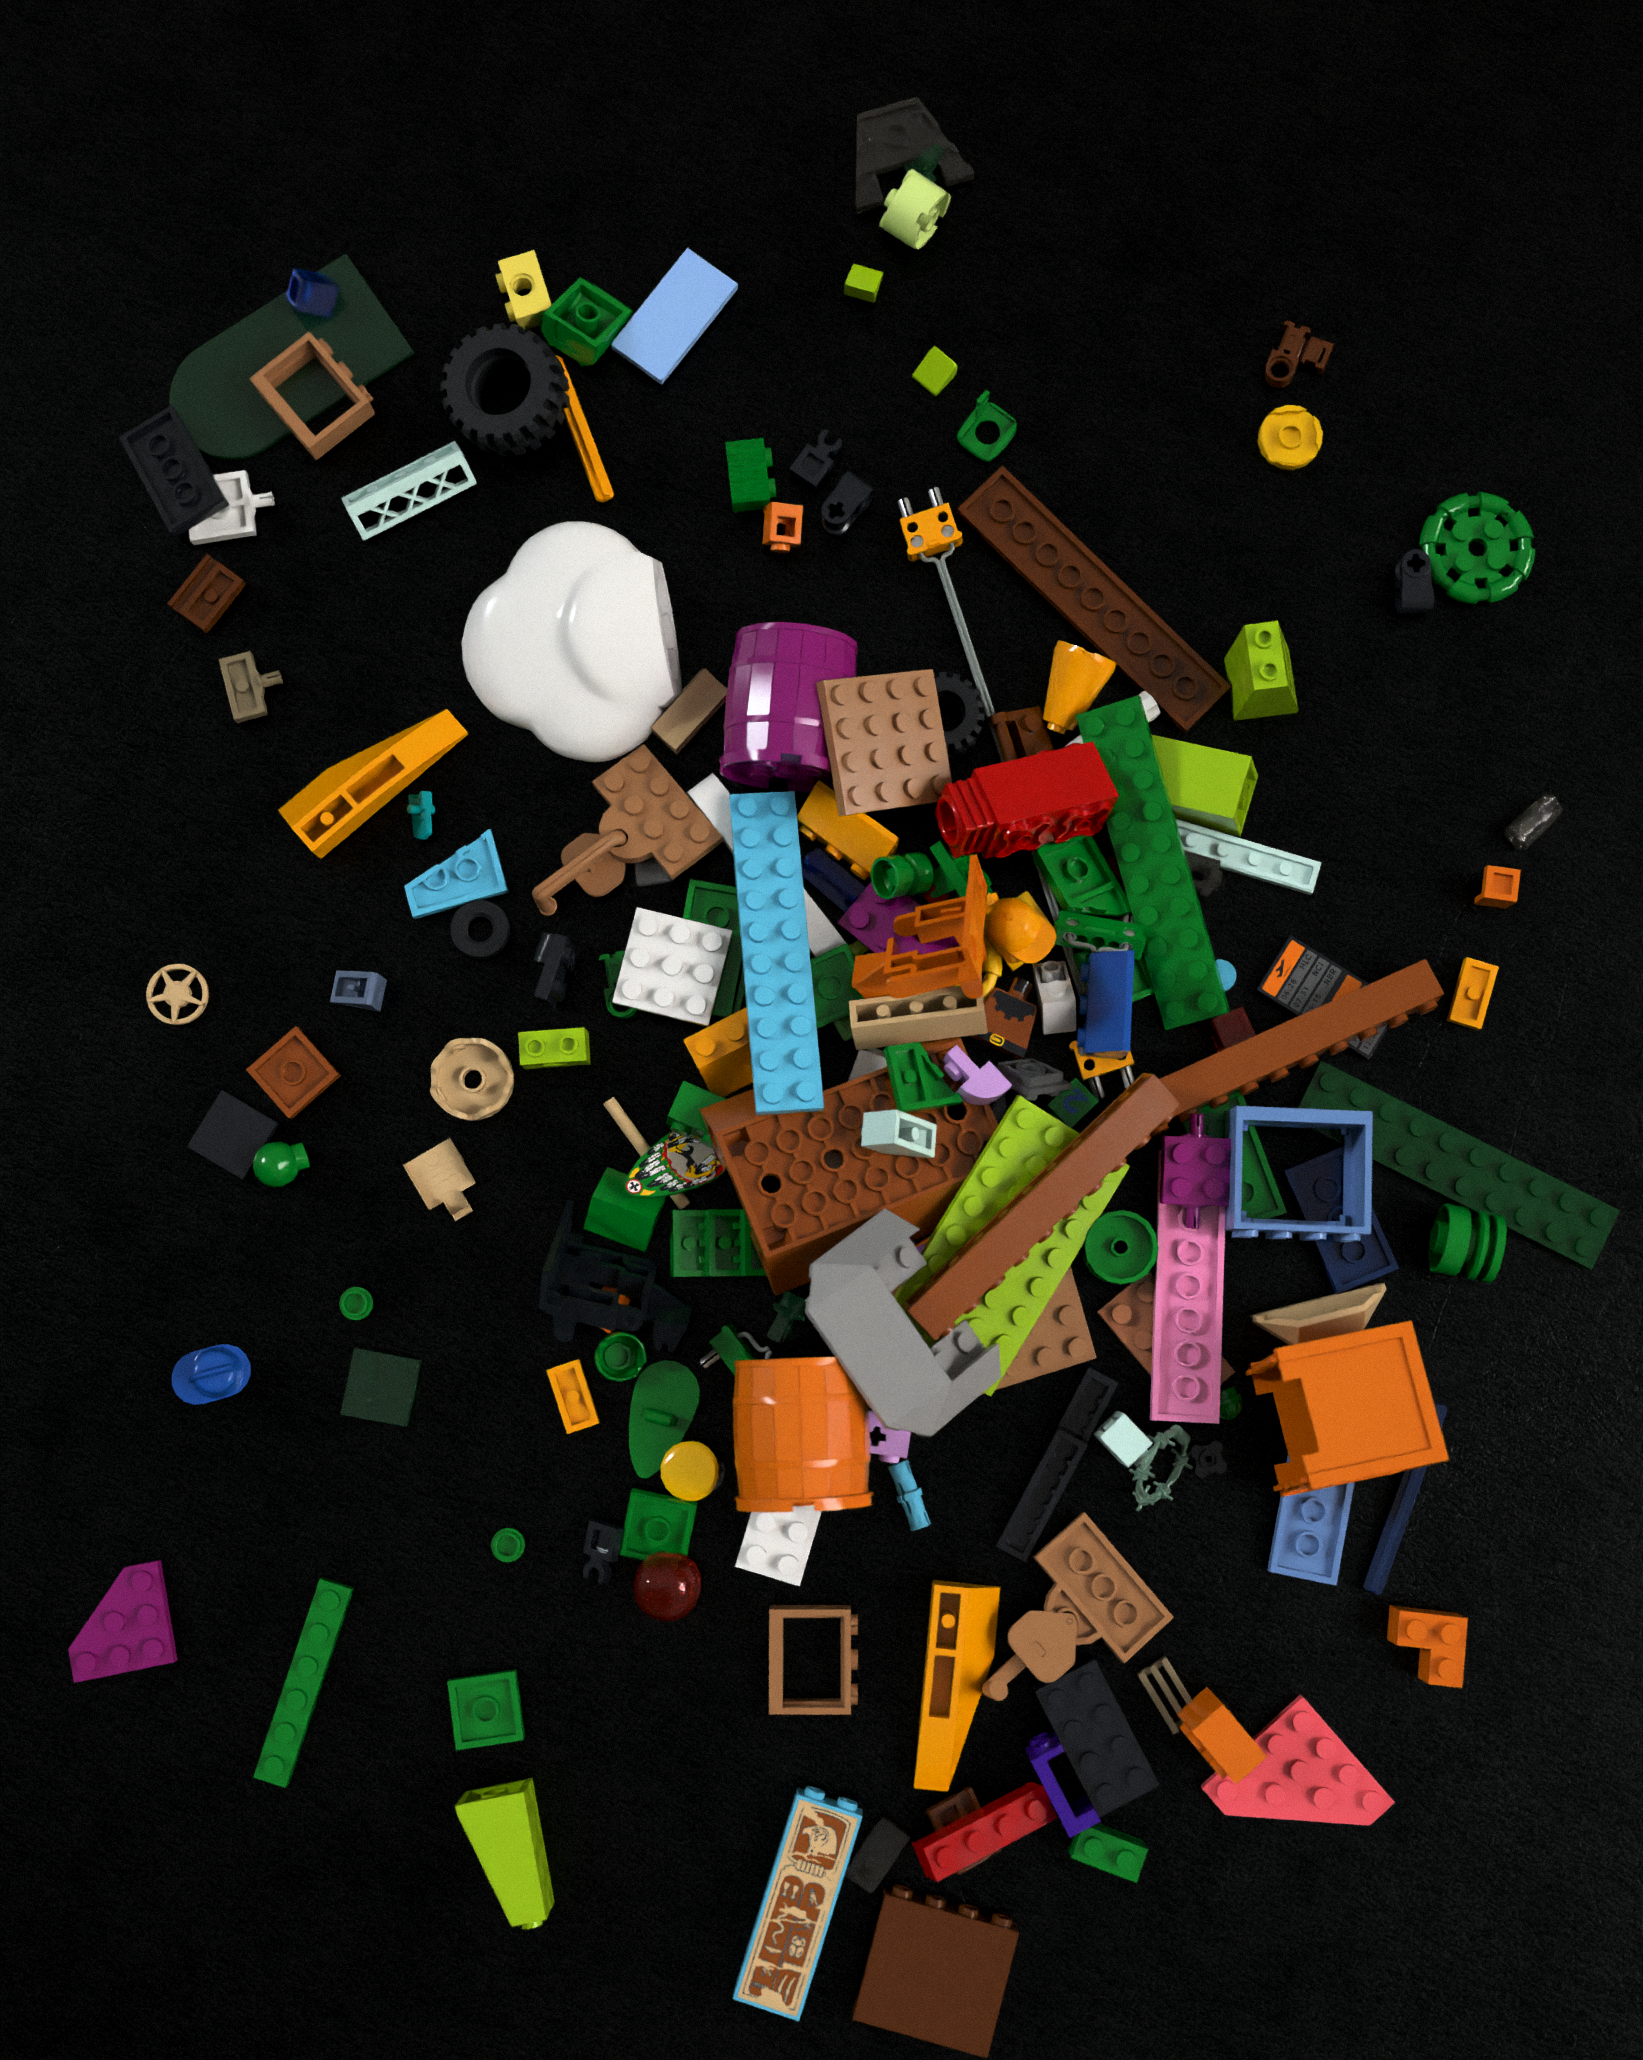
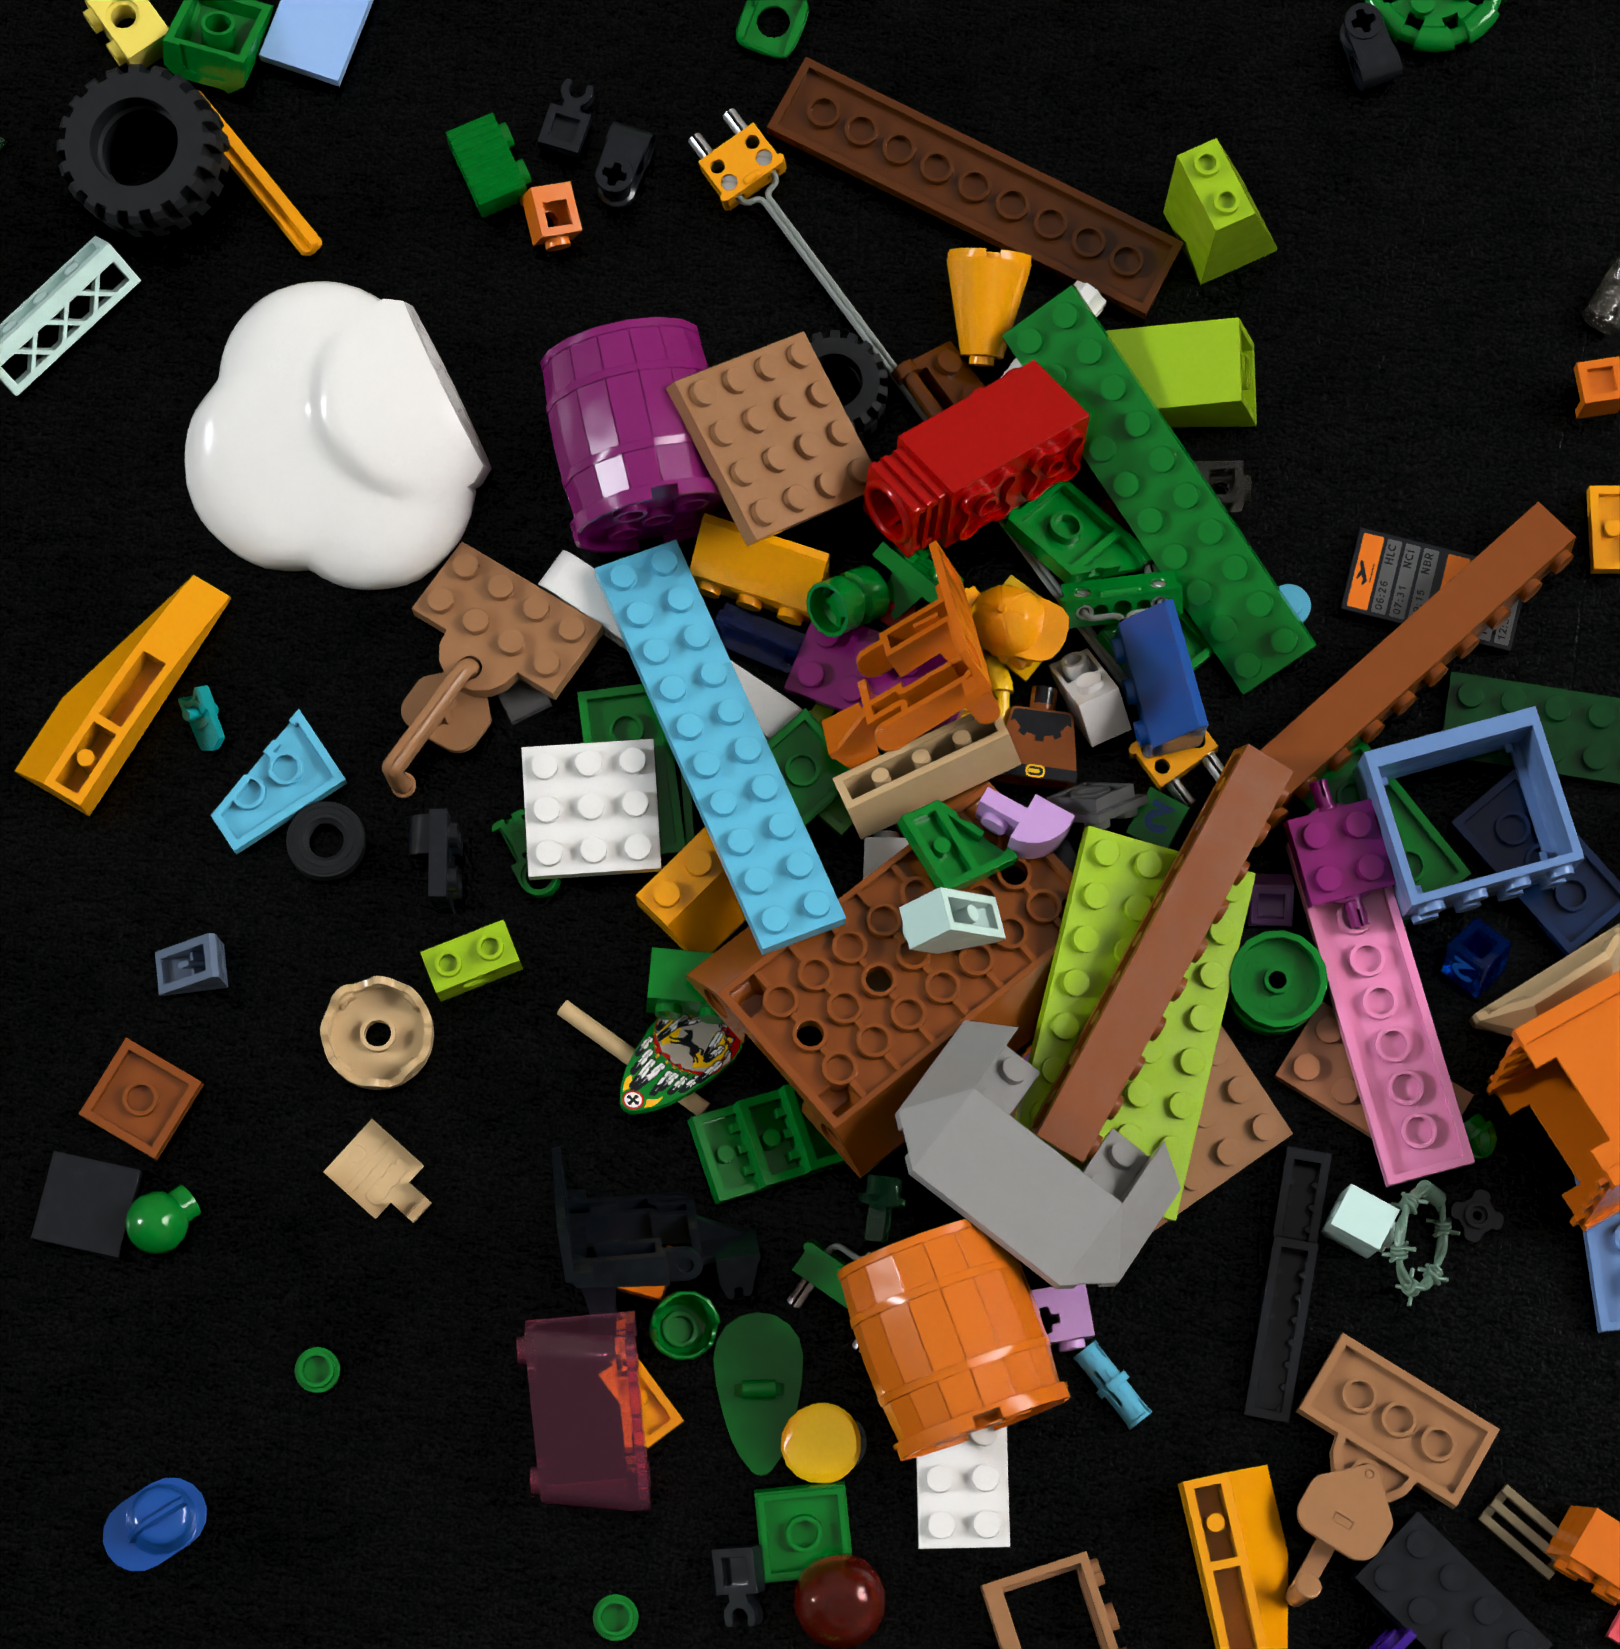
camera: 20 degrees left, 5 degrees down
clear green plate [341,1348,422,1427] -> none
green slope [583,1167,667,1252] -> none
tan piece [651,668,727,754] -> none
light aqua tile [1176,819,1321,895] -> none
clear red panel [1207,1006,1256,1052] -> none
none -> clear pink windscreen [516,1311,651,1511]
none -> medium lavender slope [1247,874,1294,927]
none -> clear blue brick [1442,917,1512,998]

